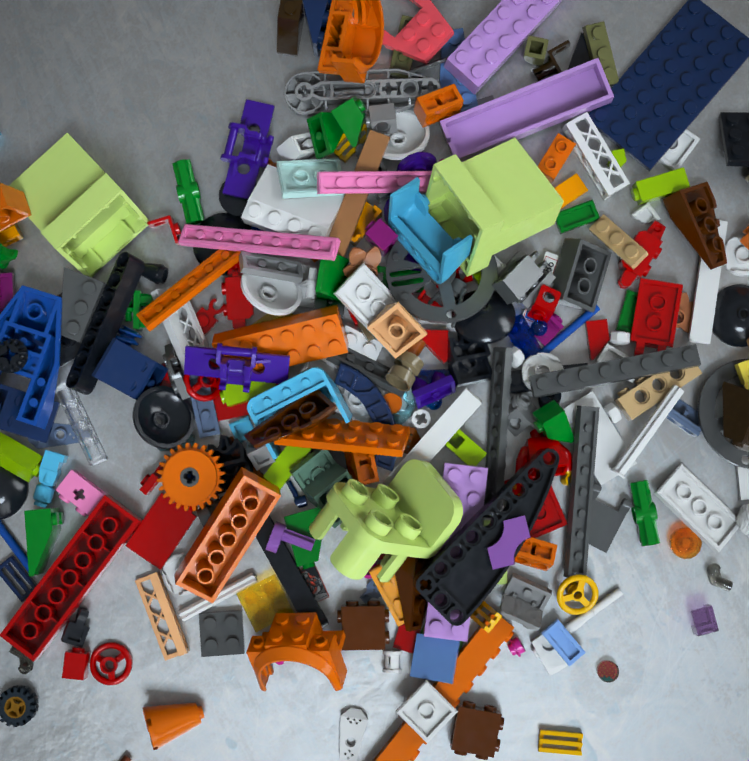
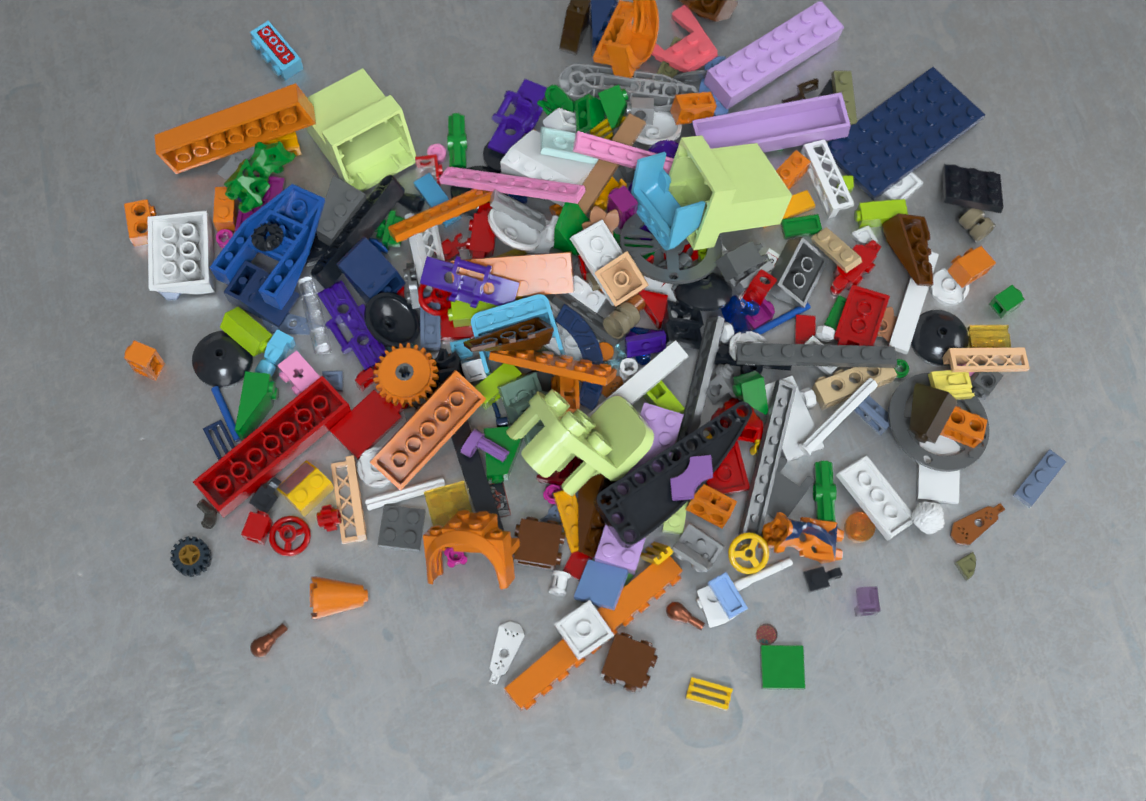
camera: 10 degrees right, 15 degrees down
dark pink plate [507,637,526,657] -> none
olive brick [523,35,549,67] -> none
clear smoke arm [706,563,733,591] -> none
none -> yellow slope [276,460,334,517]
none -> dark purple piece [317,280,386,371]
none -> red gear [317,504,342,532]
none -> sand blue tile [322,371,343,392]
none -> dark azure tile [413,173,462,228]
none -> bright pink tile [427,144,447,164]
none -> green bracket [537,85,575,116]
none -> copper piece [666,602,705,630]
none -> orange hips [758,512,844,564]
none -> green tile [760,645,805,690]
none -> black plate [803,566,843,593]
none -> green plate [894,359,909,379]

